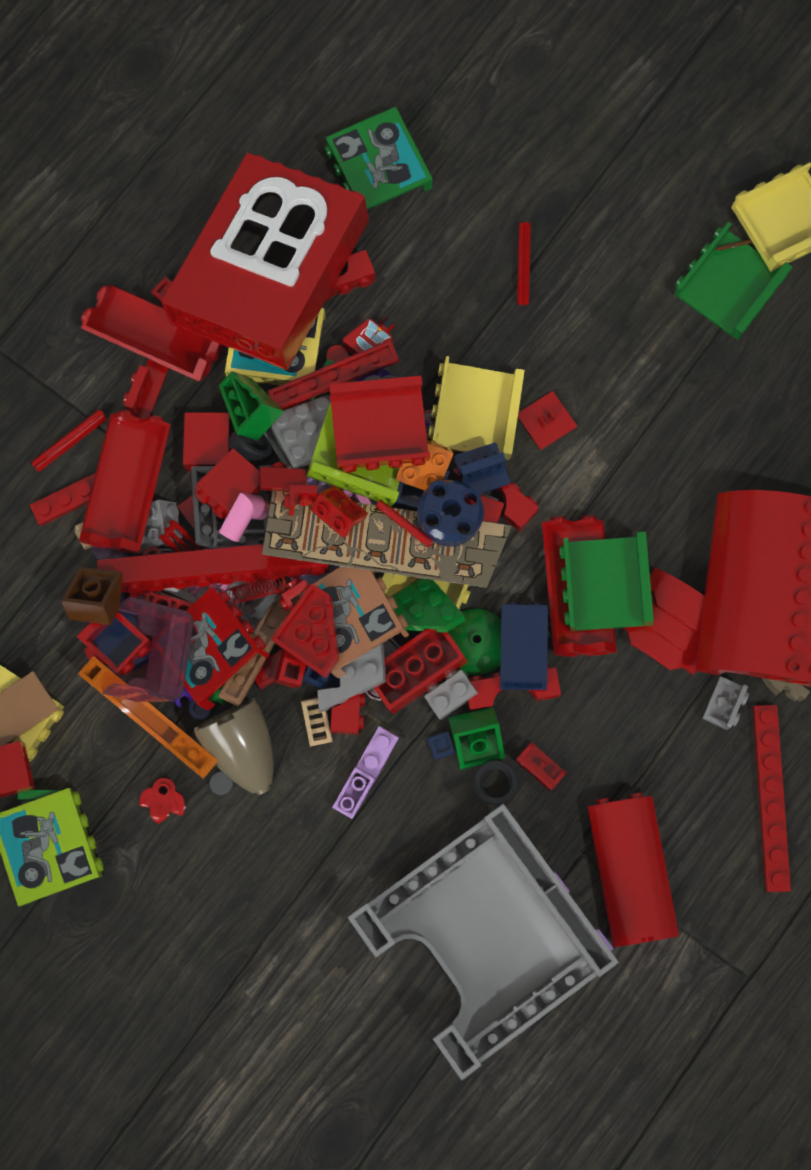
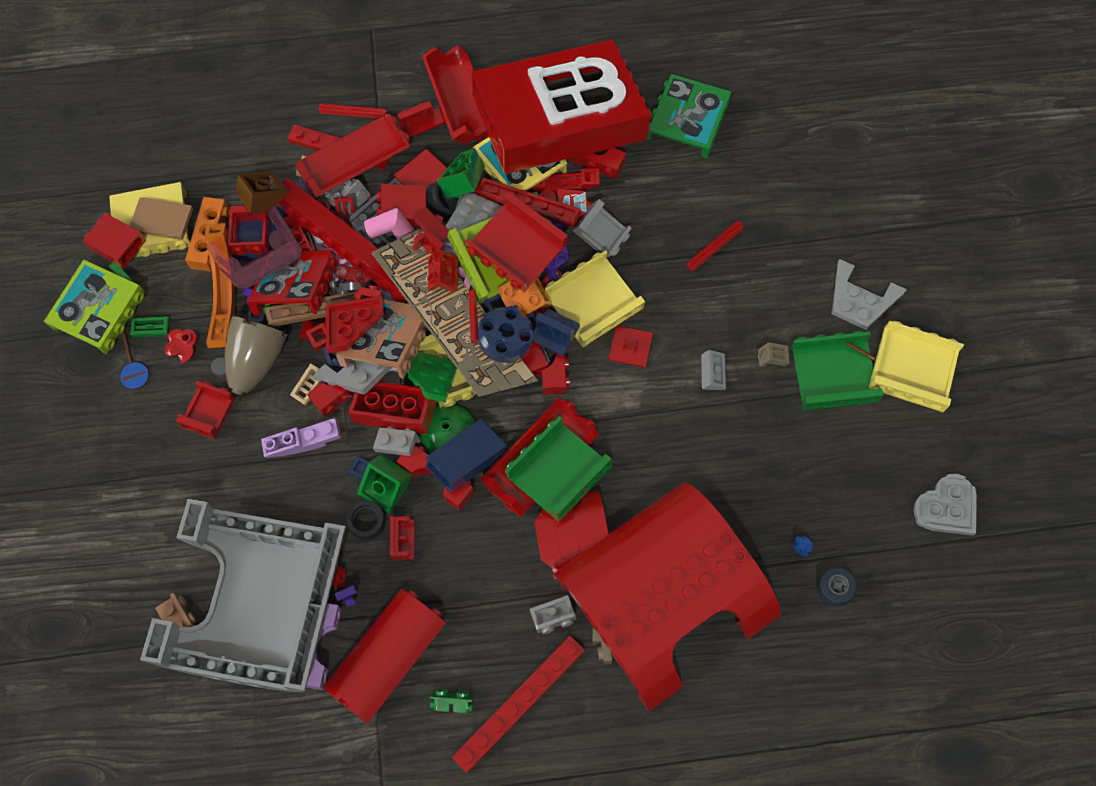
camera: 50 degrees right, 10 degrees down
none -> blue piece [120,332,149,389]
none -> green tile [130,316,170,338]
none -> medium nougat bracket [155,592,197,627]
none -> red panel [176,381,235,439]
none -> orange brick [185,197,230,272]
none -> dark purple tile [334,584,357,607]
none -> green hinge [430,689,474,714]
none -> red slope [529,168,600,193]
none -> light grey panel [572,199,632,258]
none -> light grey slope [701,350,726,390]
none -> dark tan bracket [758,342,789,367]
none -> light grey wing [831,259,907,330]

